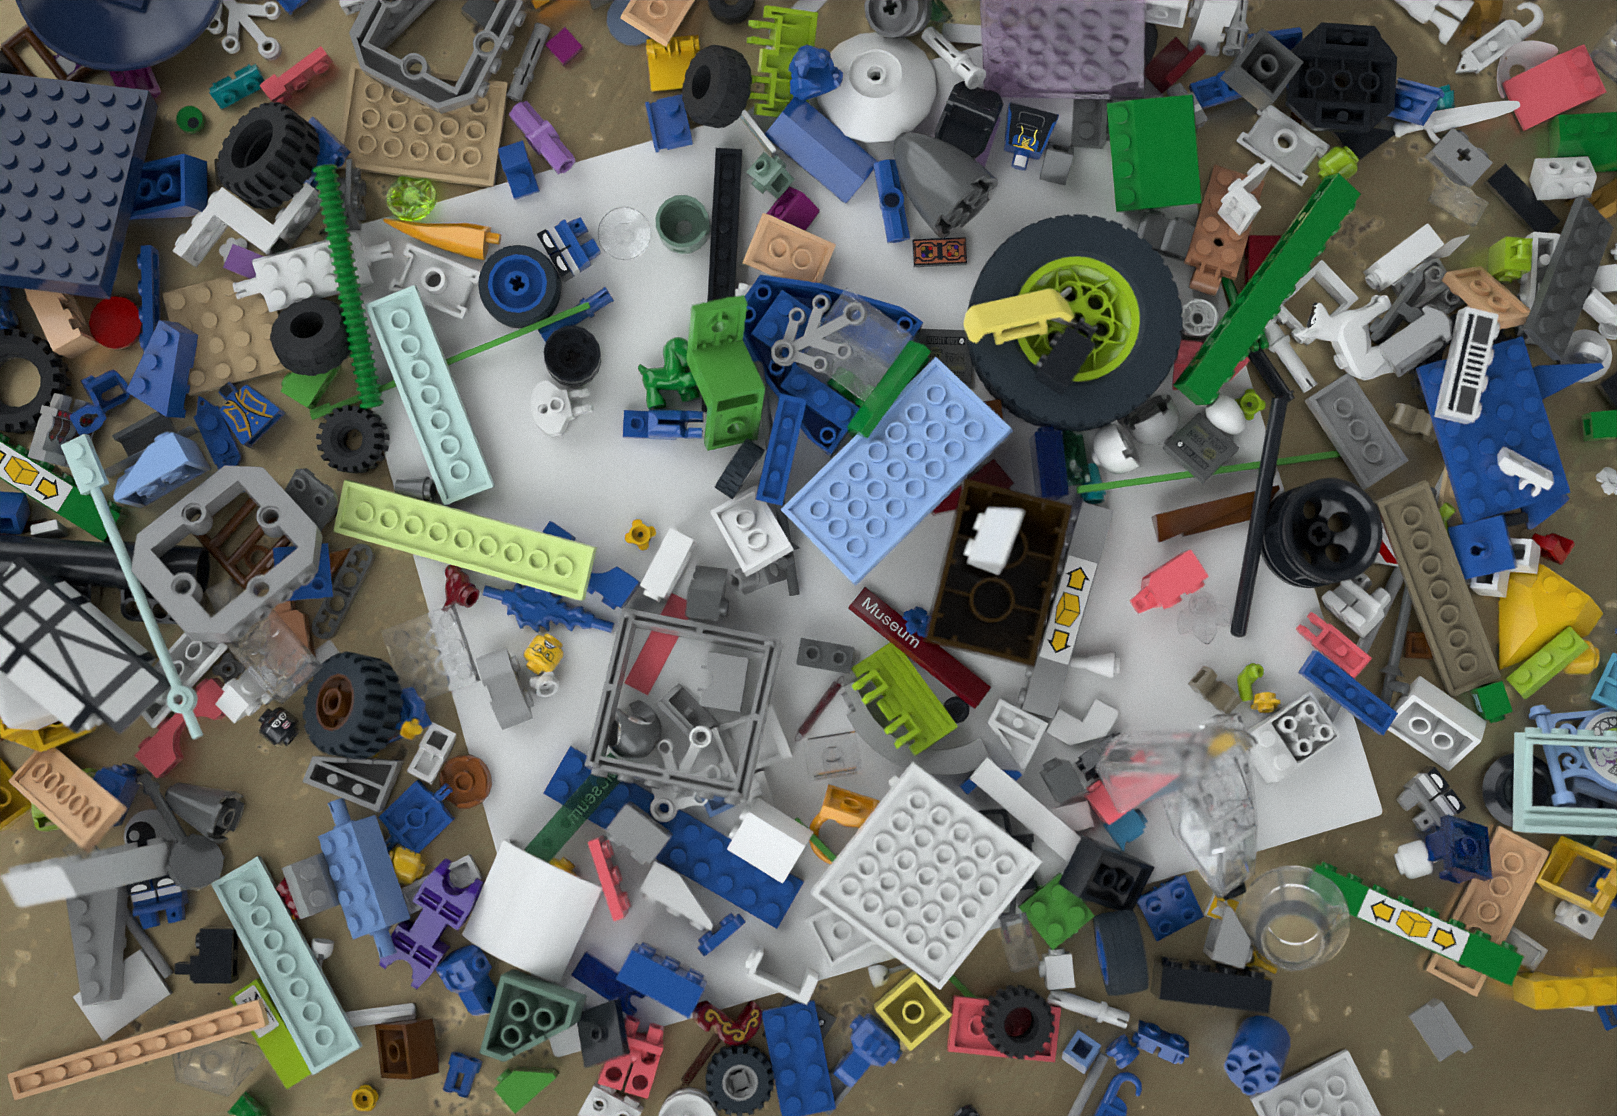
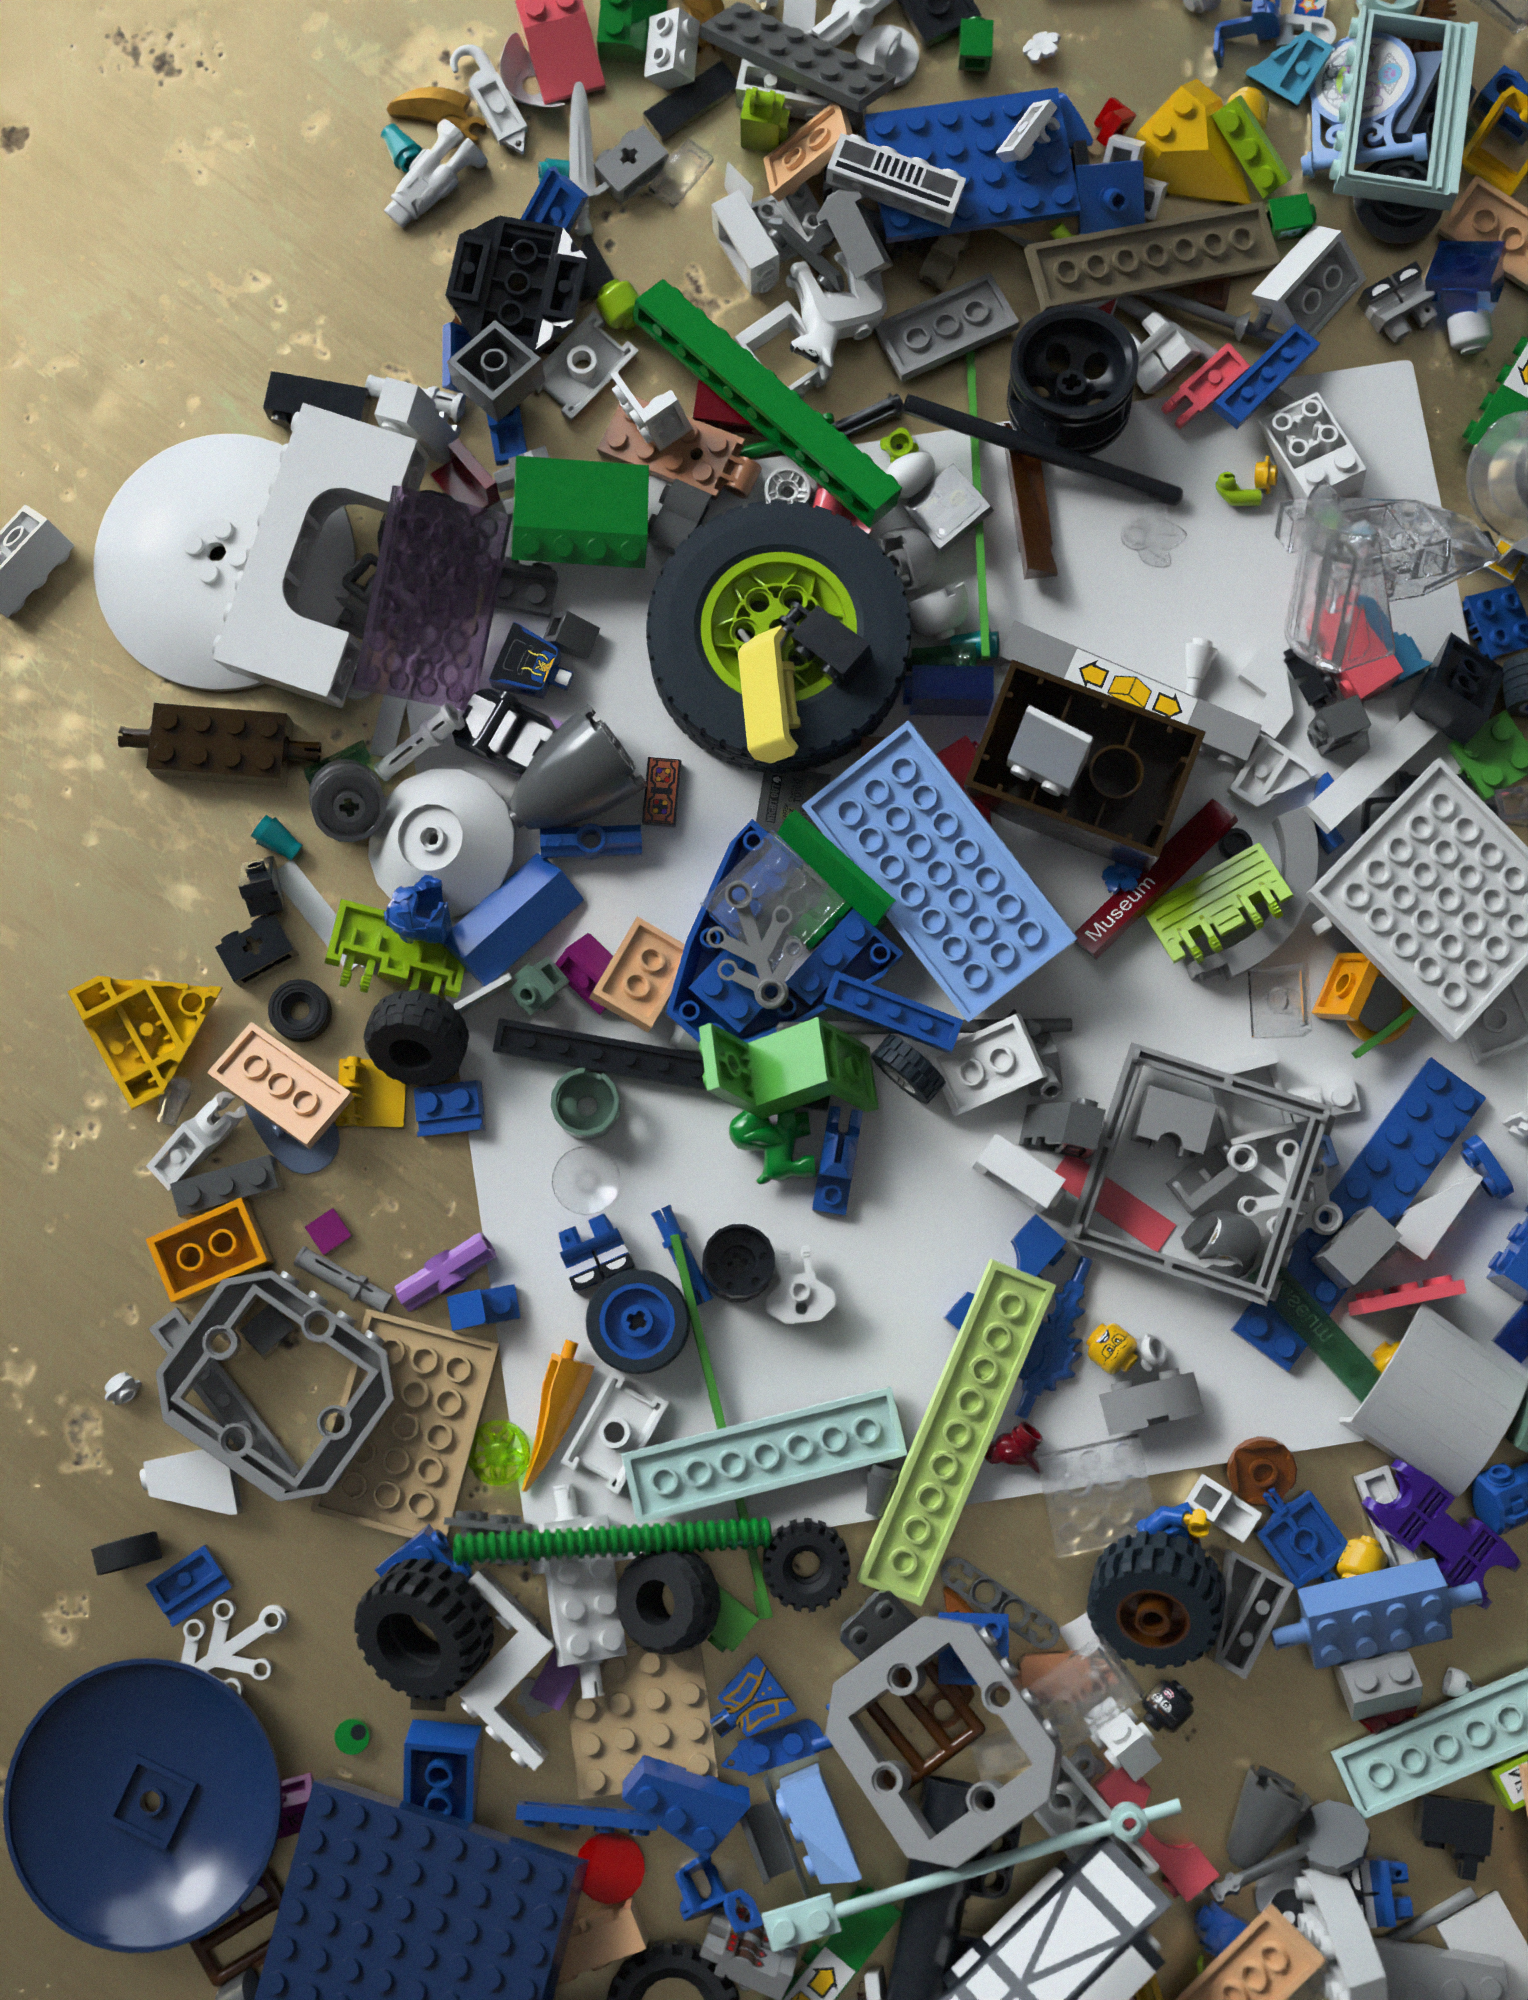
camera: 85 degrees left, 5 degrees down
teal hinge [209,63,265,110] -> none
coral plate [260,46,333,104] -> none
yellow plate [625,519,656,551] -> none
white brick [727,798,813,883] -> none
piece [795,676,844,741] -> none
dark grey brick [796,638,855,674] -> none
coral hinge [1129,549,1209,614] -> none
dark tan leg [1188,666,1242,717] -> none
white pin [1265,317,1318,393] -> none
blue slope [1533,363,1604,400] -> none

